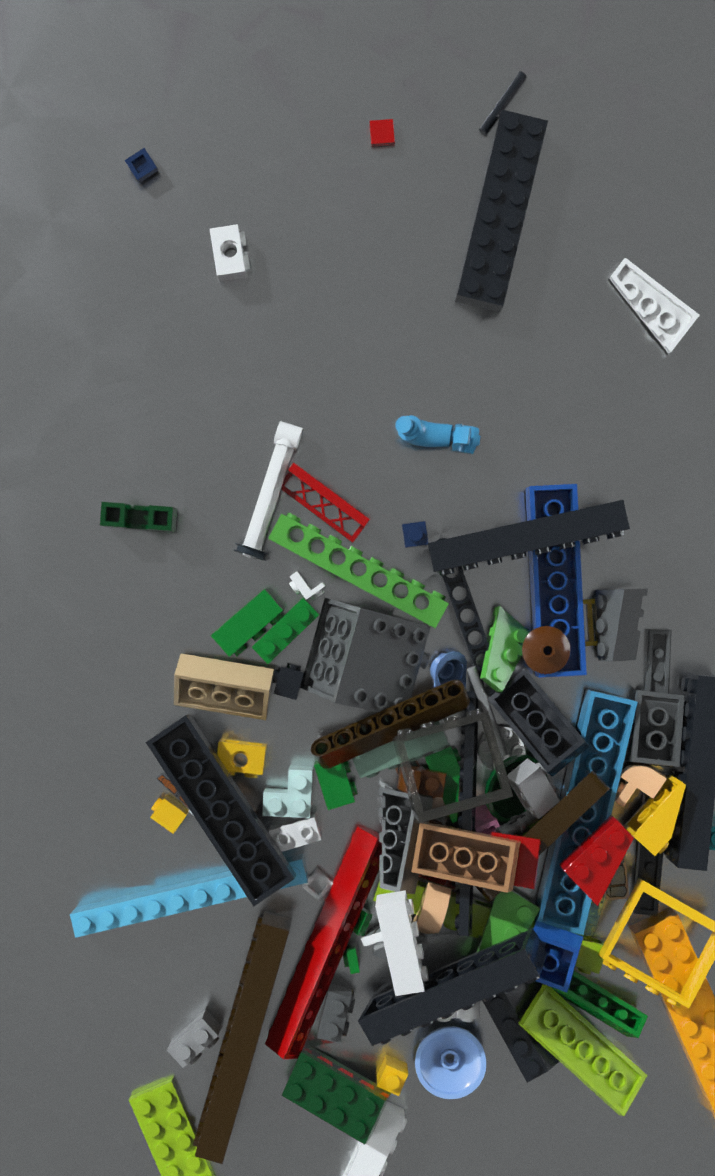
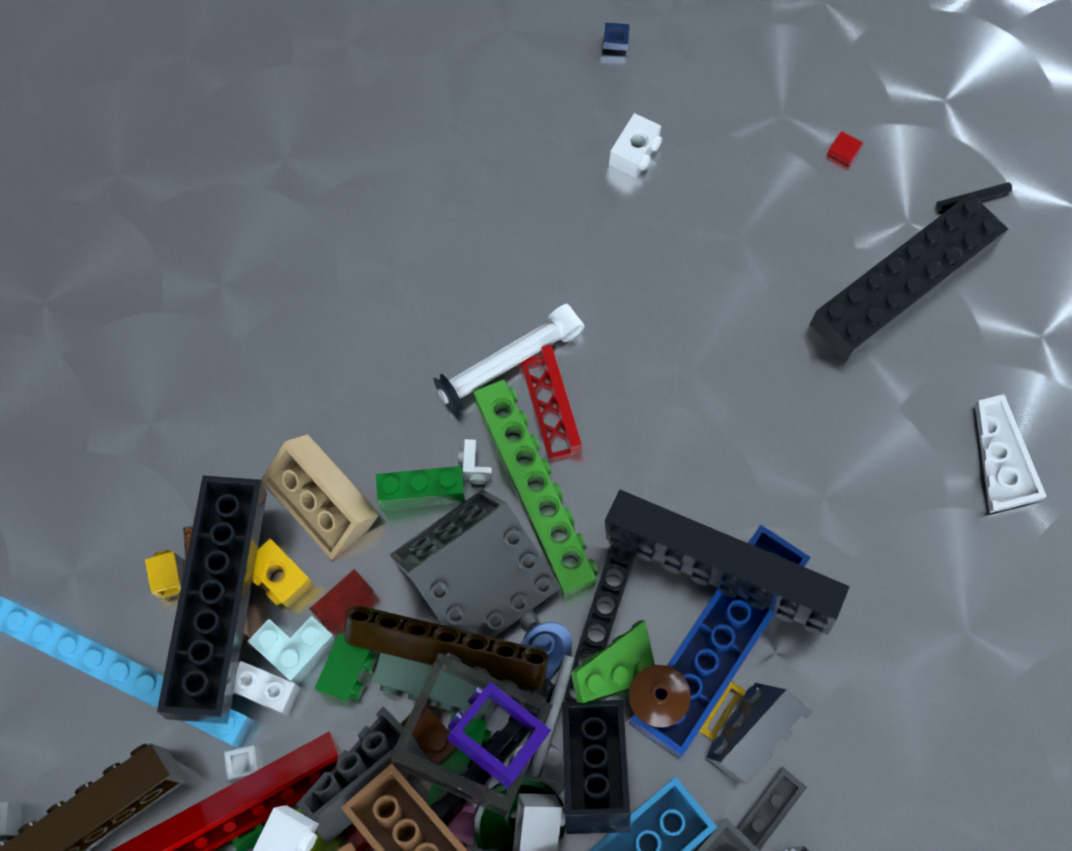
camera: 35 degrees right, 20 degrees down
dark green arch [100,502,177,532] -> none
green brick [210,589,284,657] -> none
black brick [272,662,305,700] -> none
dark azure piece [396,415,481,454] -> none
dark blue plate [402,521,428,548] -> none
none -> clear red hinge [309,569,374,631]
none -> dark purple window [447,682,551,788]

